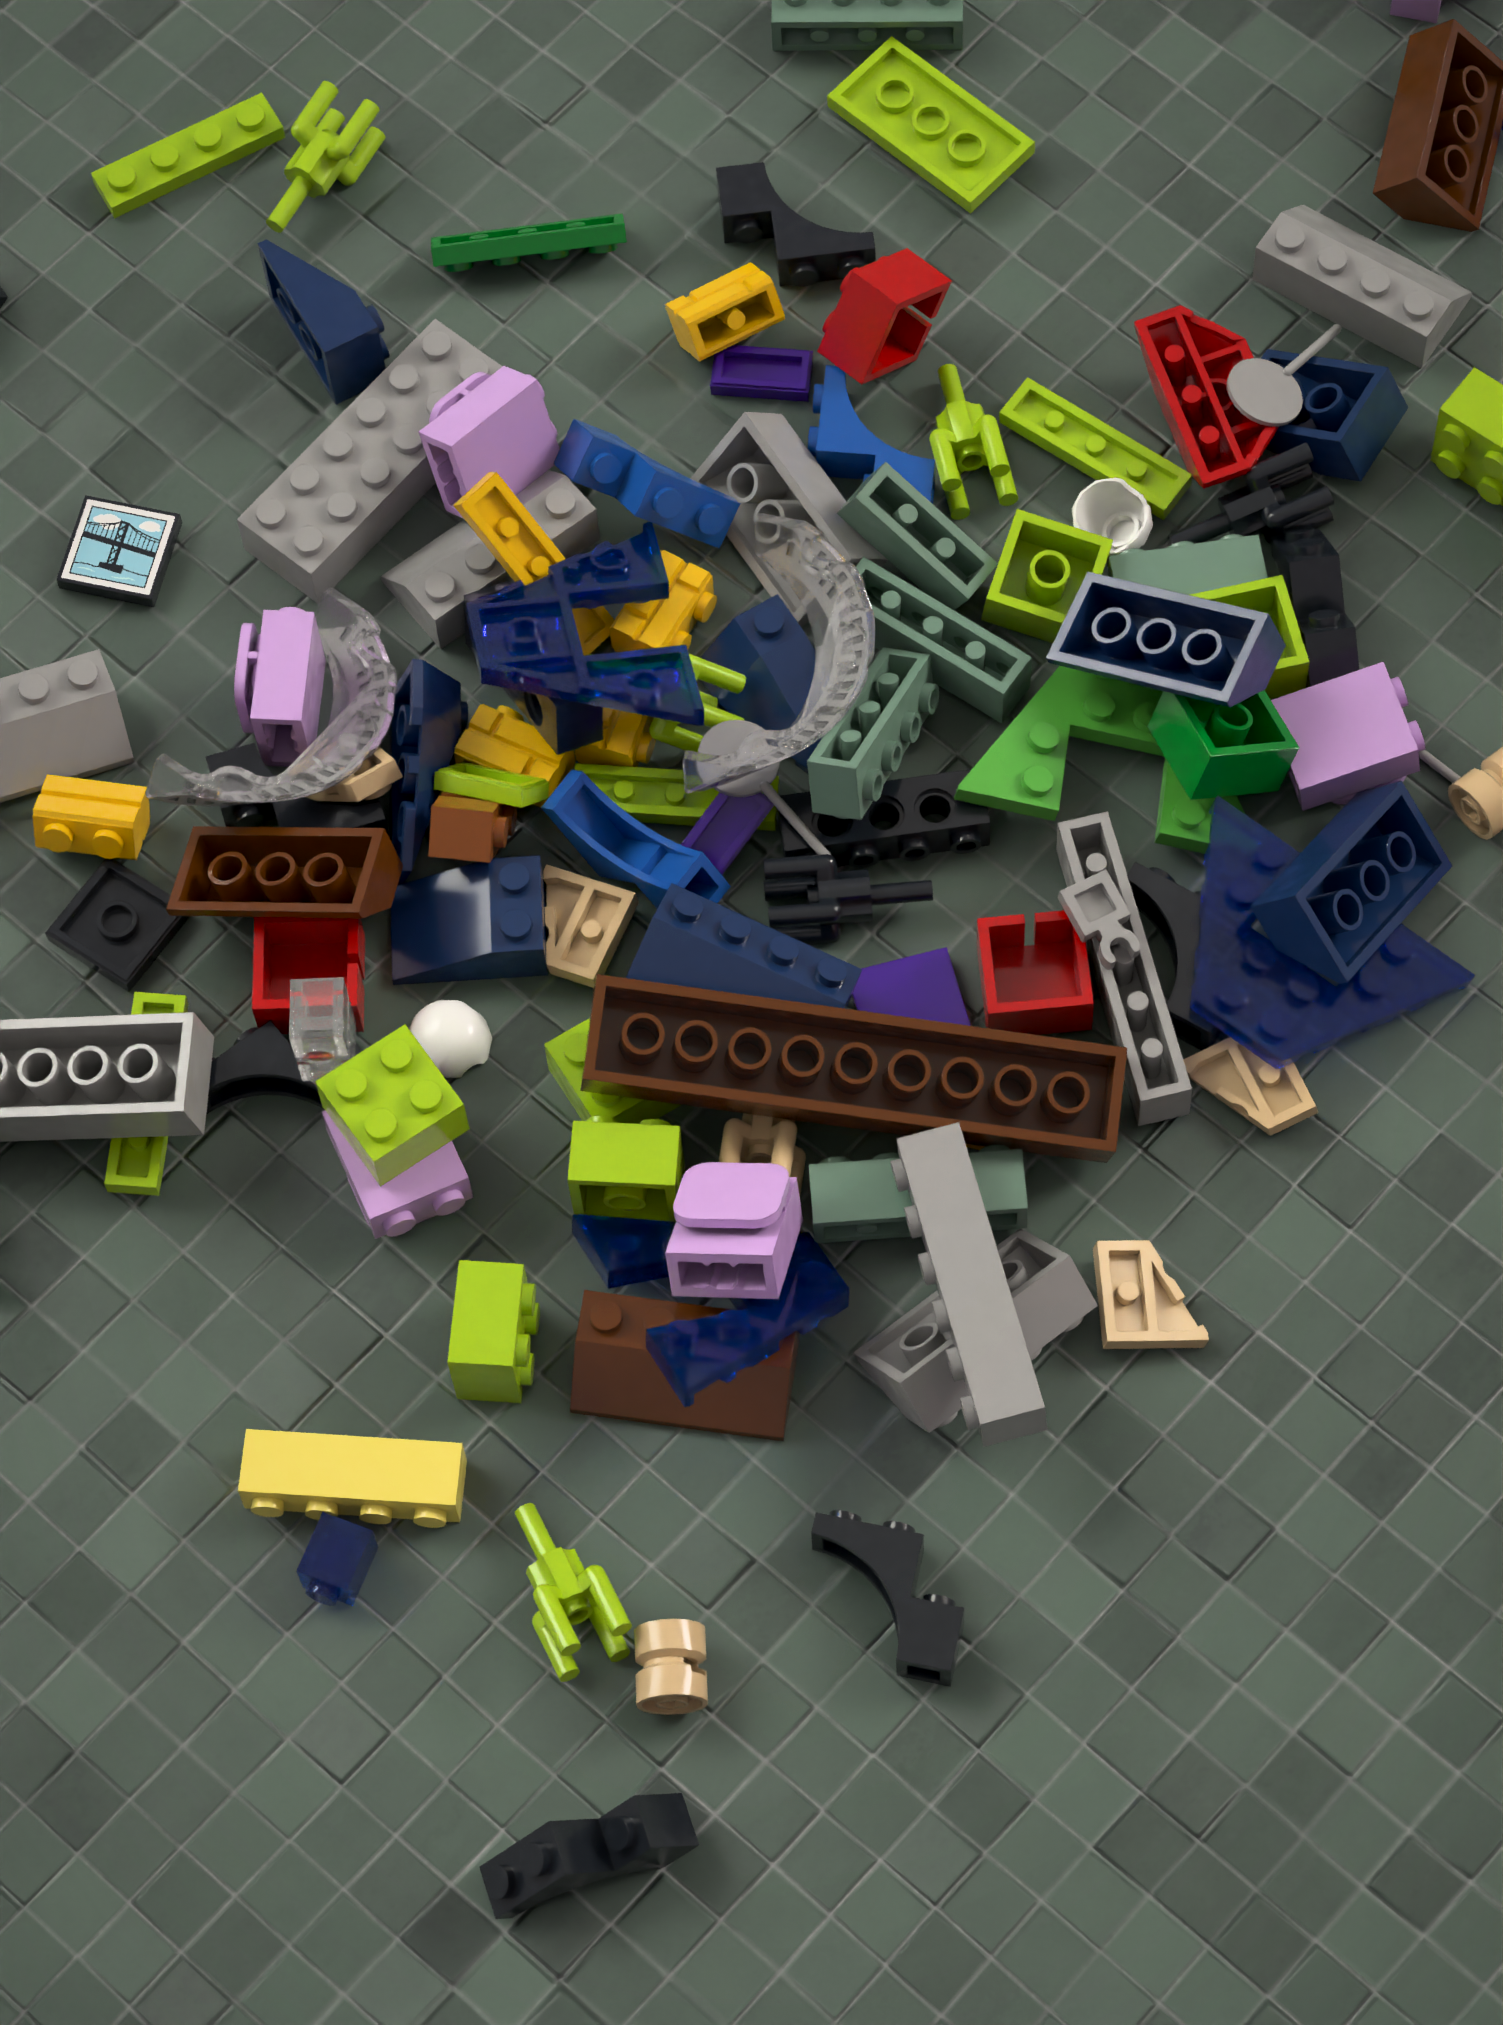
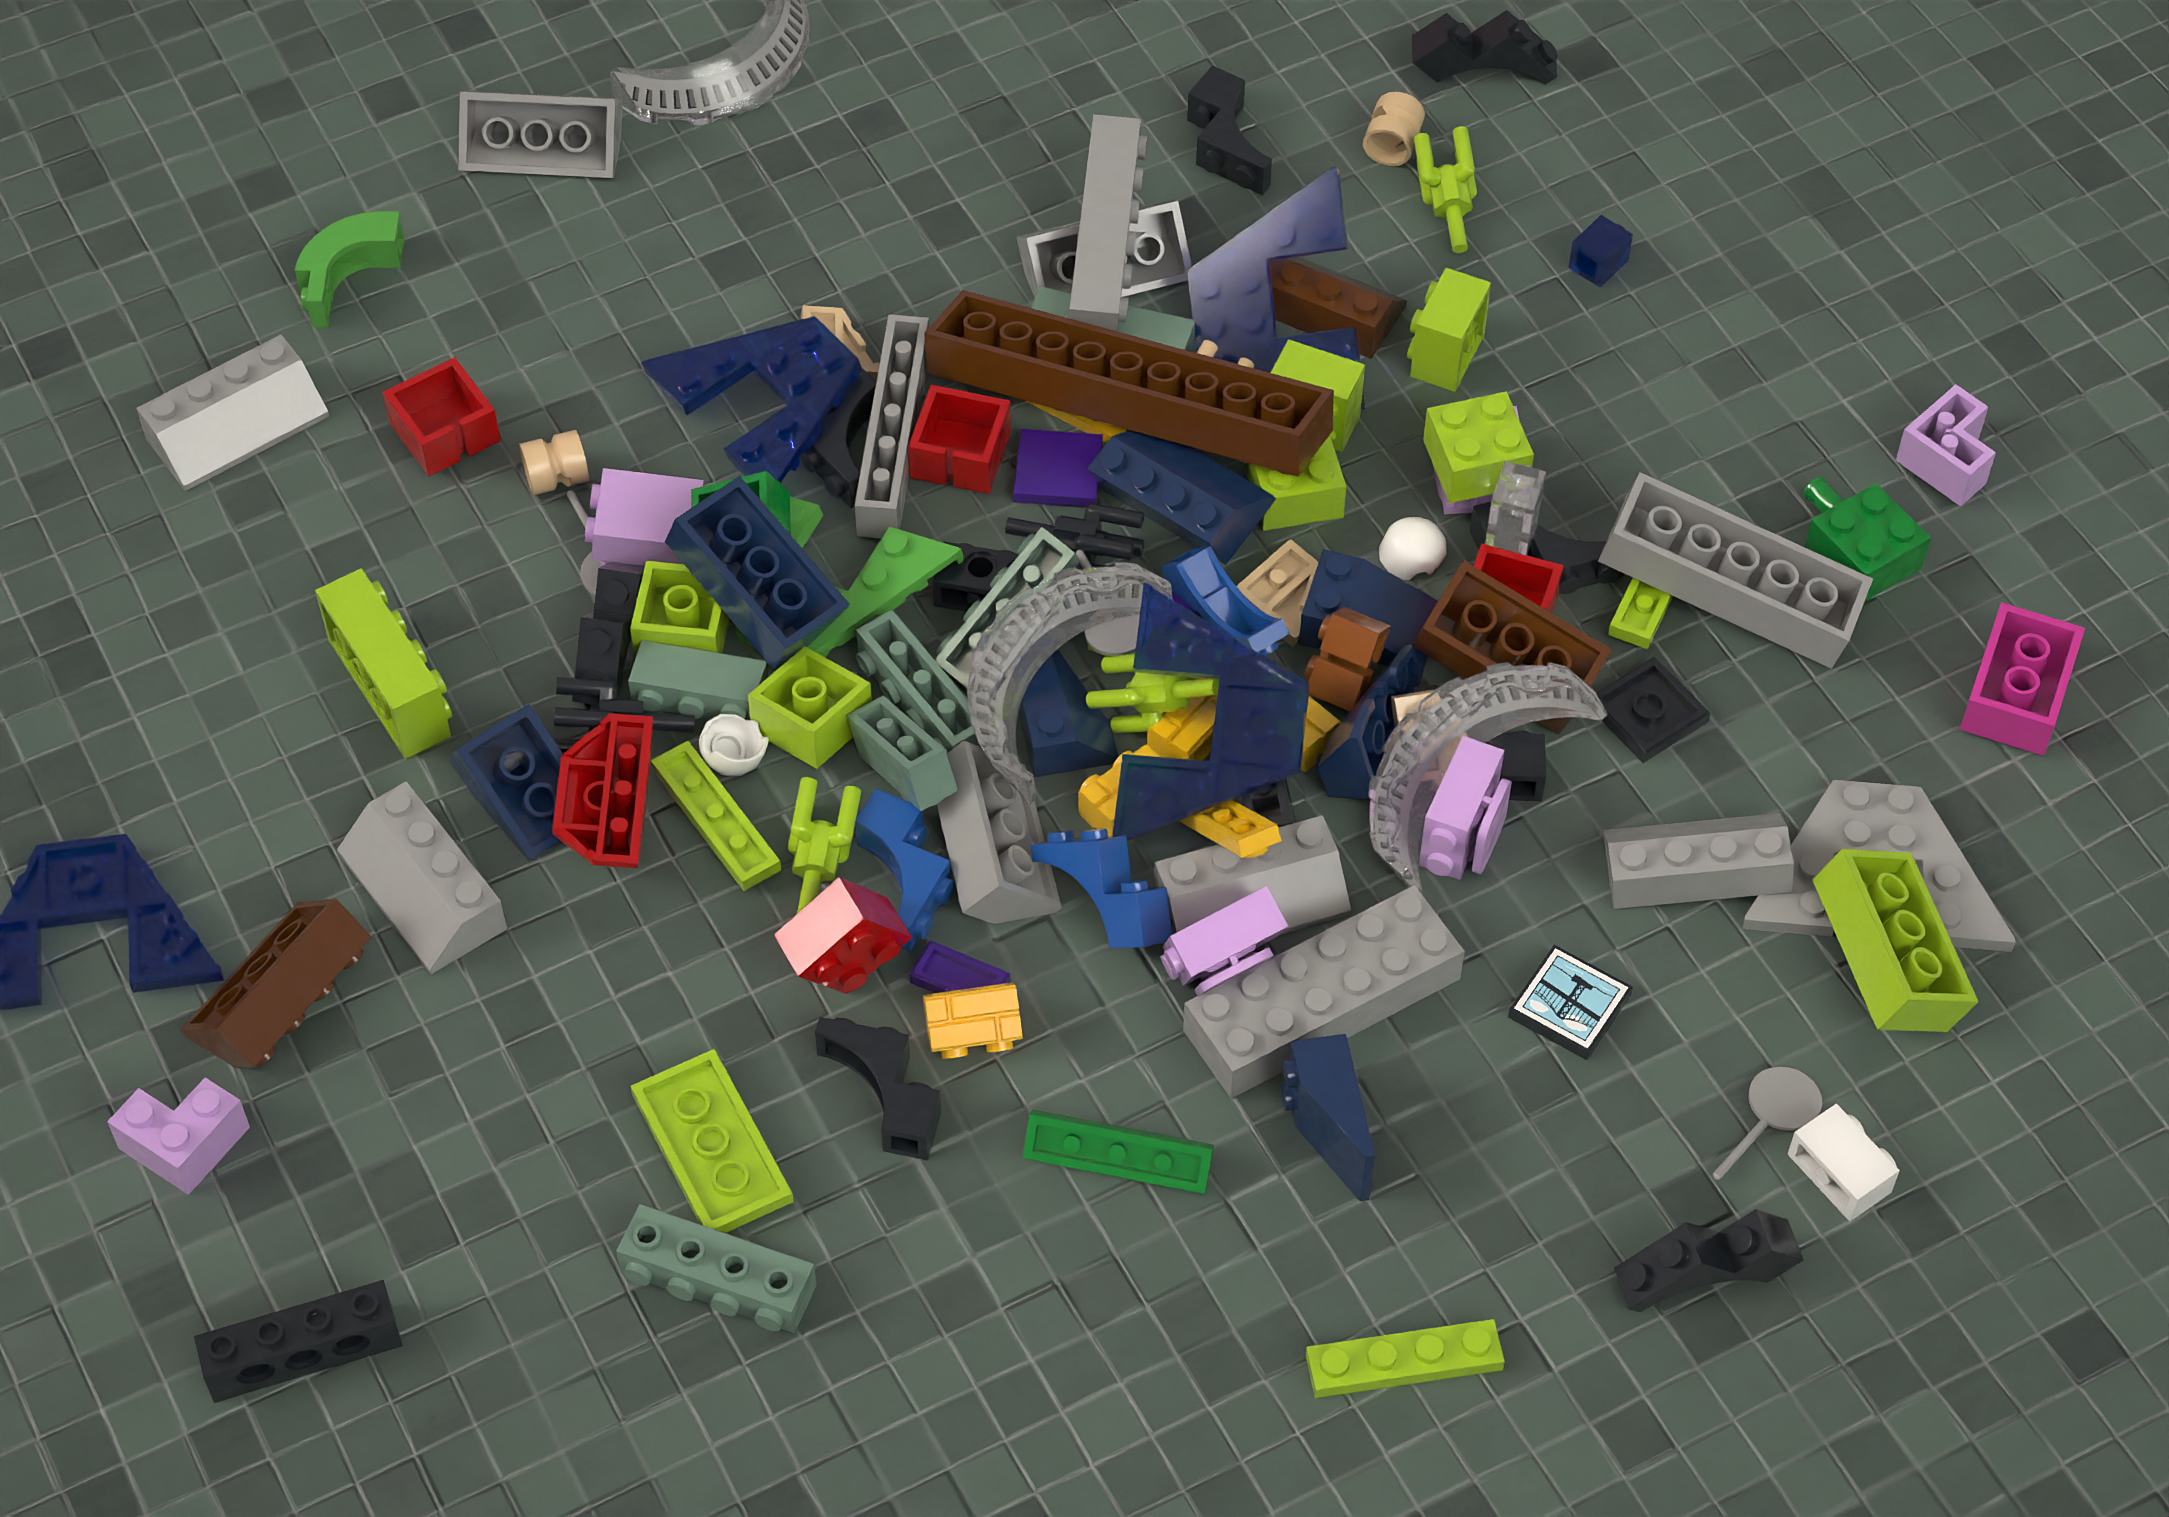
camera: 165 degrees left, 10 degrees down
yellow brick [32,774,150,860] -> none
light yellow brick [238,1429,467,1528] -> none
lime plant [266,81,386,233] -> none
lime tile [434,762,549,808] -> none
lavender brick [665,1162,803,1299] -> none
light grey plate [1057,869,1140,970] -> none
tan wing [1093,1240,1209,1349] -> none
light grey piece [1227,324,1342,426] -> none
dark blue slope [1250,781,1452,984] -> none

